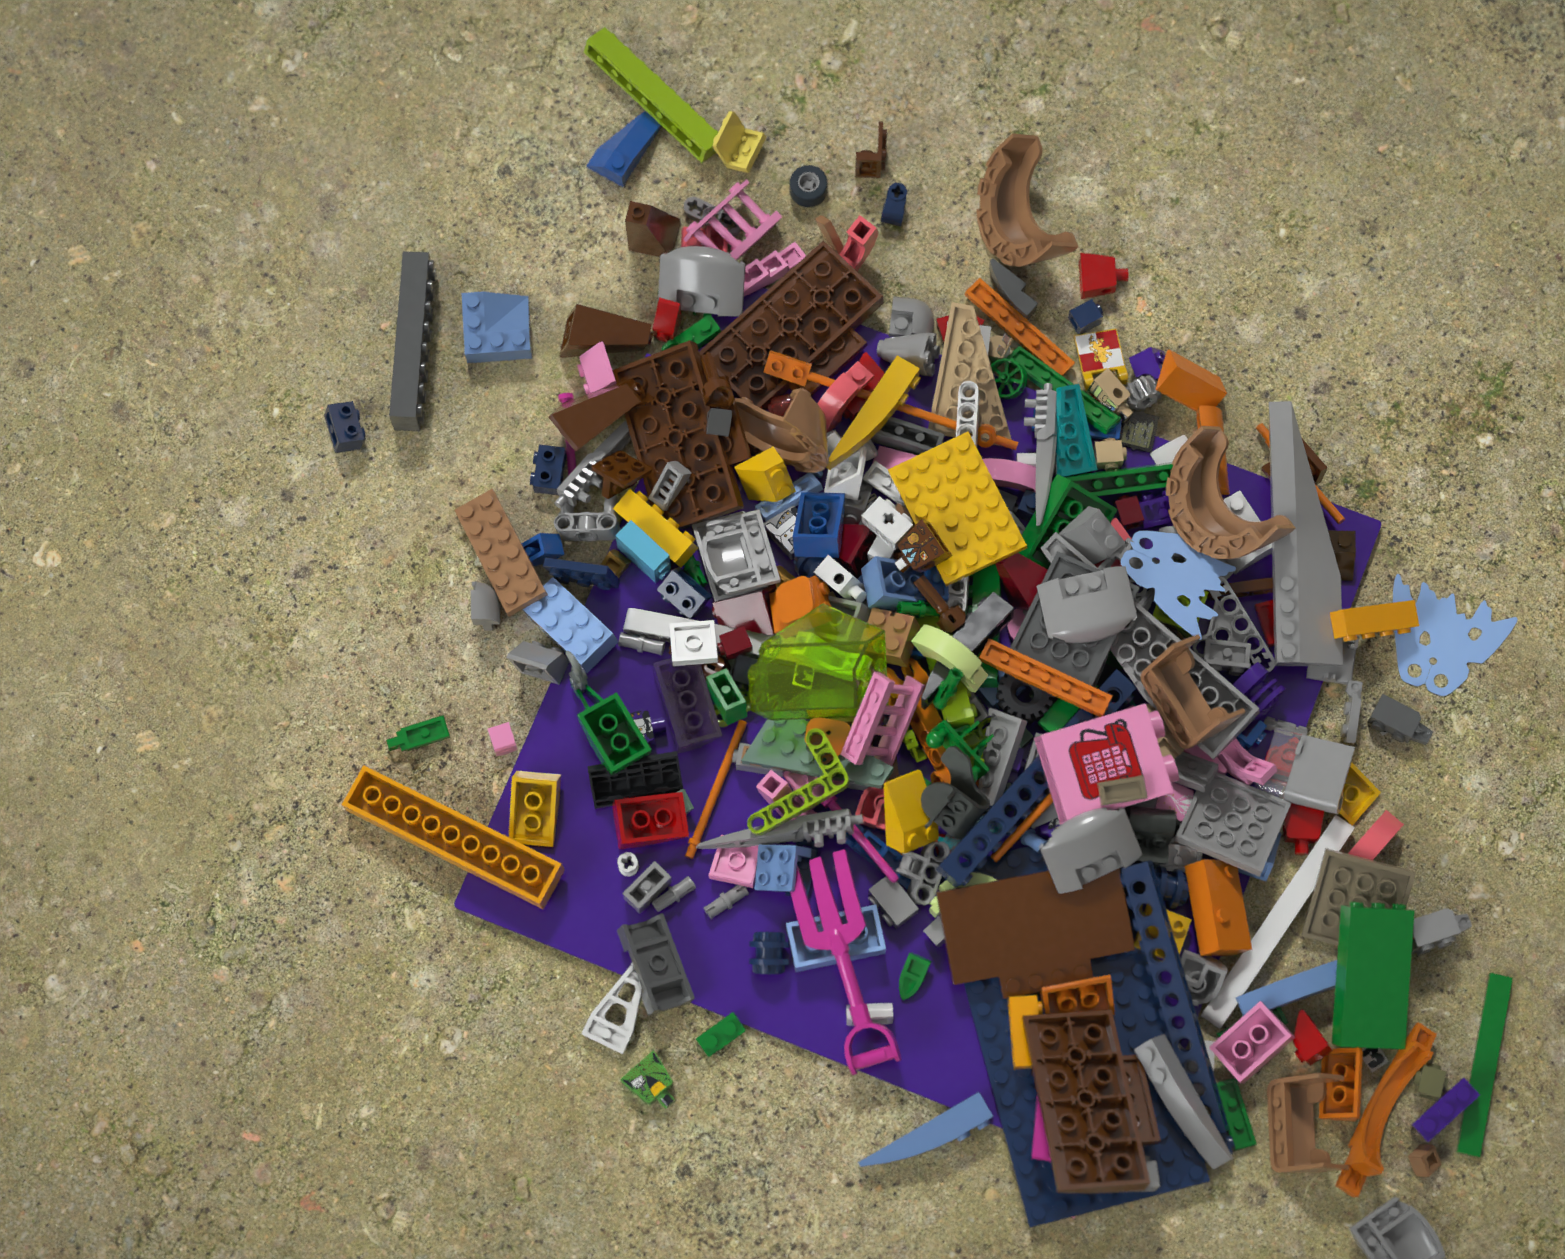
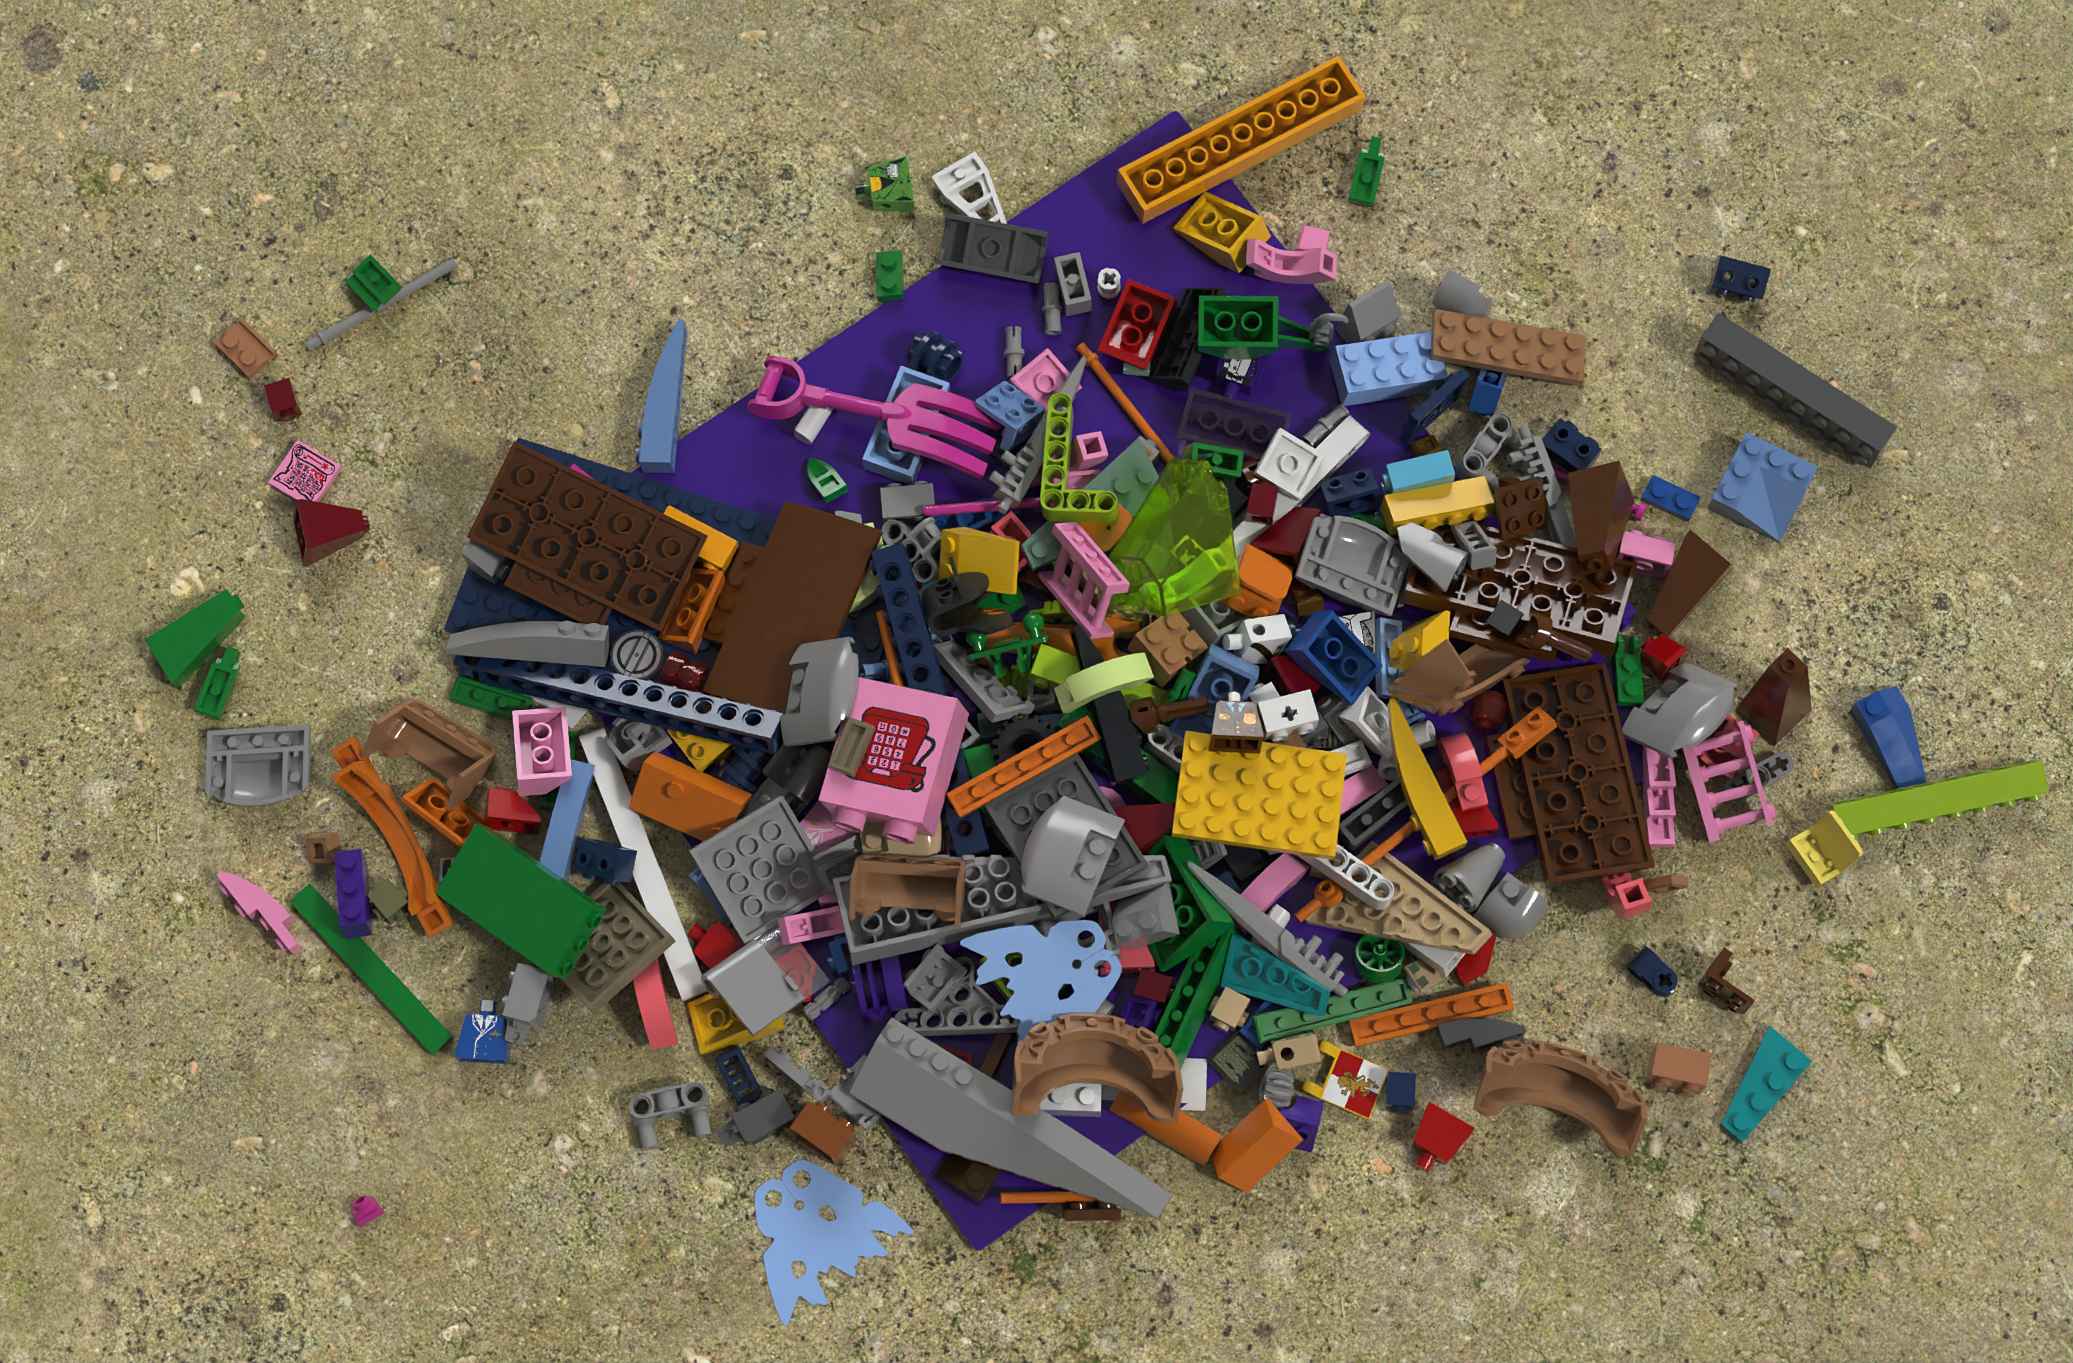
camera: 125 degrees right, 0 degrees up
black wheel [790,165,828,207] -> none
green pin [933,668,963,709] -> none
light orange brick [1330,600,1419,642] -> none
none -> bright pink slope [216,871,303,955]
none -> blue torso [455,1000,511,1065]
none -> dark blue brick [573,838,637,886]
none -> tile [610,629,664,680]
none -> light grey piece [629,1082,712,1151]
none -> clear red wheel [659,650,709,692]
none -> dark blue slope [715,1045,763,1106]
none -> dark orange brick [790,1101,857,1167]
none -> bright pink arch [1246,238,1337,284]
none -> light grey panel [1397,523,1468,592]
none -> blue plate [1641,475,1700,522]
none -> nougat piece [1645,1042,1712,1098]
none -> teal wing [1720,1026,1812,1144]

